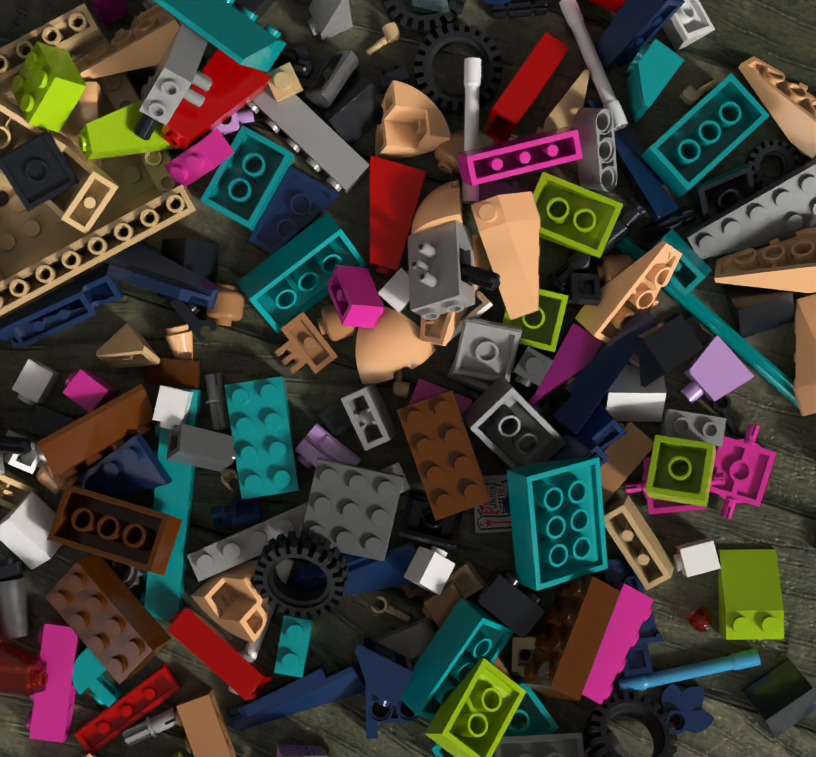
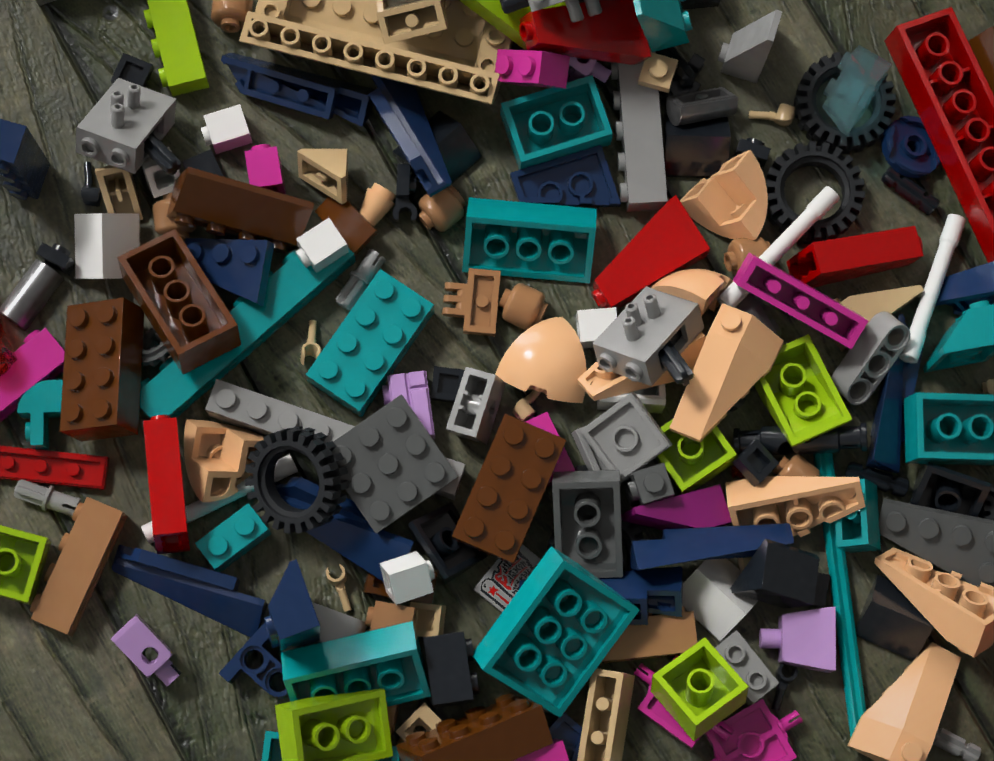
camera: 30 degrees right, 10 degrees down
dark grey brick [166,424,236,472] -> none
dark blue plate [211,497,262,530] -> none
dark pink brick [327,265,384,328] -> none

